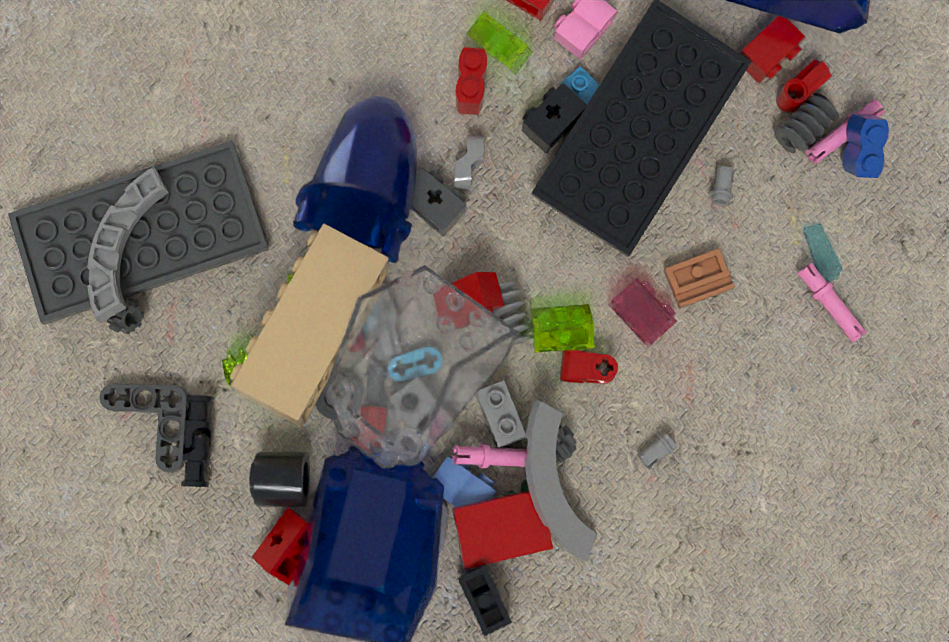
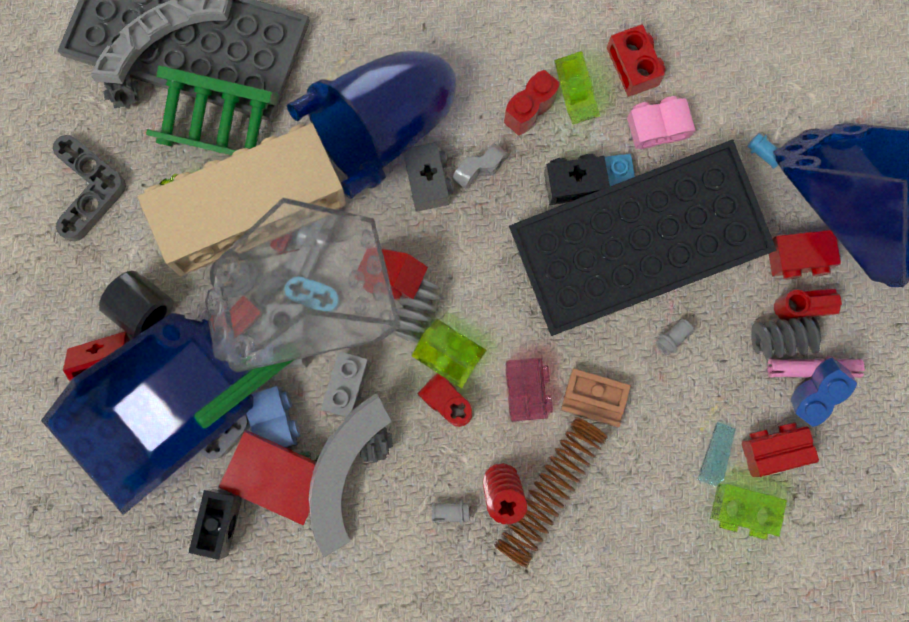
camera: 45 degrees right, 0 degrees up
black piece [181,395,214,487] -> none
bright pink pin [452,444,527,468] -> none
bright pink pin [797,262,867,343] -> none
none -> green fence [146,65,279,155]
none -> green axle [194,341,301,429]
none -> red piece [483,463,527,524]
none -> dark orange piece [494,417,608,568]
none -> clear neon green brick [710,483,787,540]
none -> red brick [741,422,819,477]

